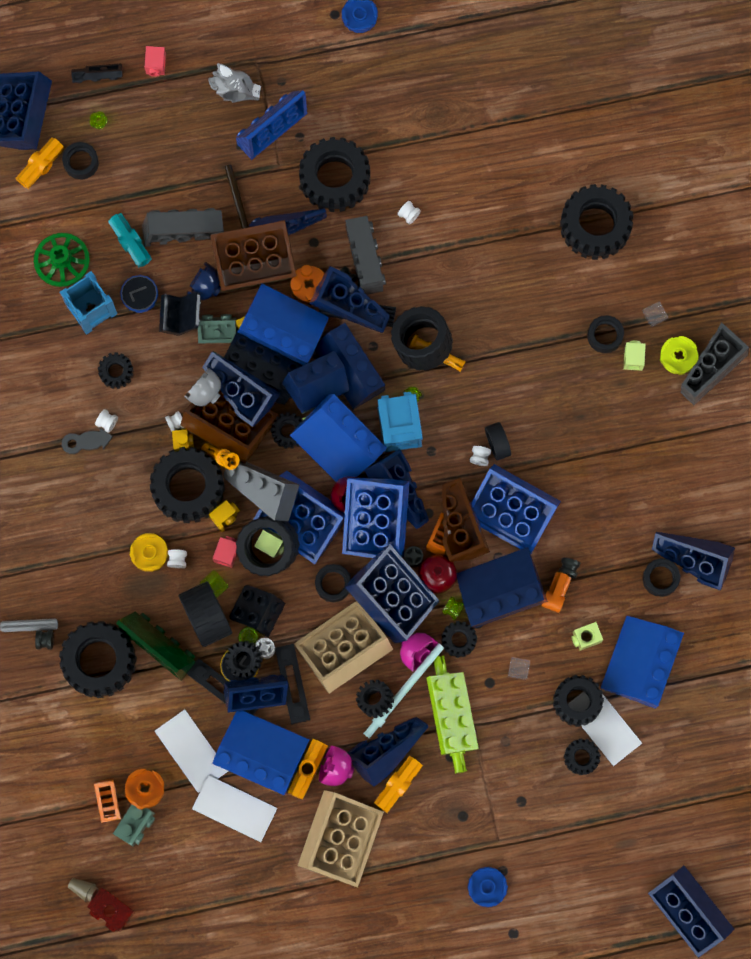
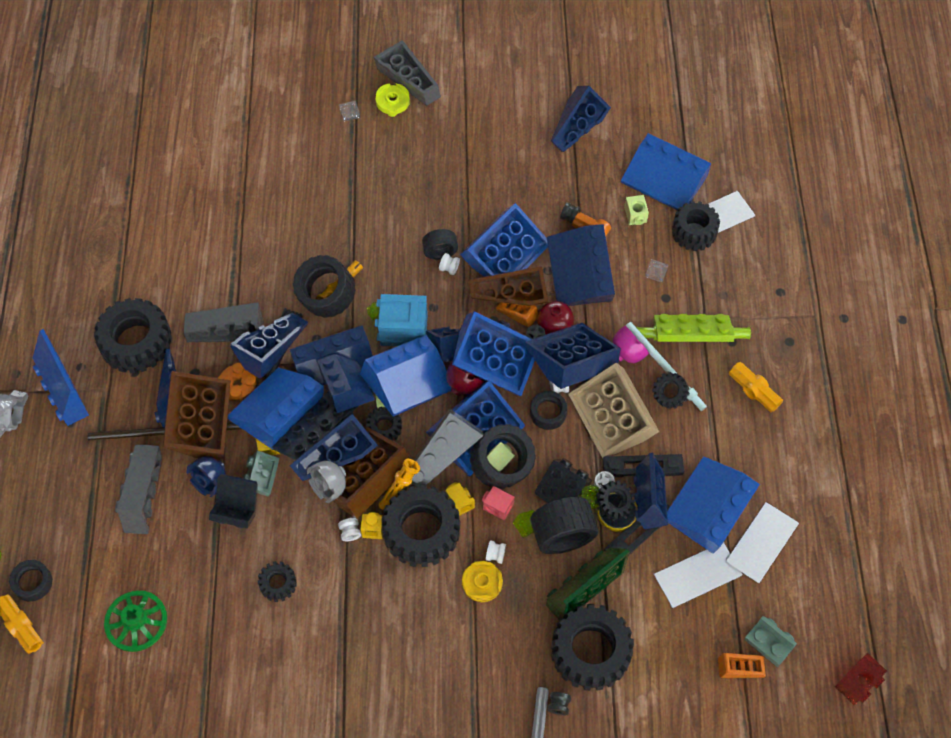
camera: 80 degrees left, 15 degrees down
dark azure container [60,271,117,335] -> none
dark grey brick [62,427,113,454] -> none
dark tan cone [68,878,99,903] -> none
white wheel [95,409,118,433] -> none
teal piece [108,213,152,268] -> none
black tile [120,275,158,313] -> none
orange plate [125,769,164,809] -> none
light orange piece [287,739,328,800] -> none
tan slope [297,790,384,888] -> none
dark pink cylinder [319,746,354,786] -> none
dark blue wedge [347,717,428,786] -> none
white wheel [398,201,421,225] -> none
clear neon green wheel [442,596,464,621] -> none
black tyre [442,621,477,658] -> none
blue tile [468,867,508,907] -> none
black tyre [560,184,634,260] -> none
black tyre [564,739,601,775] -> none
black tyre [587,315,624,353] -> none
yellowish green brick [623,340,645,371] -> none
black tyre [642,558,681,597] -> none
dark blue slope [648,865,735,958] -> none

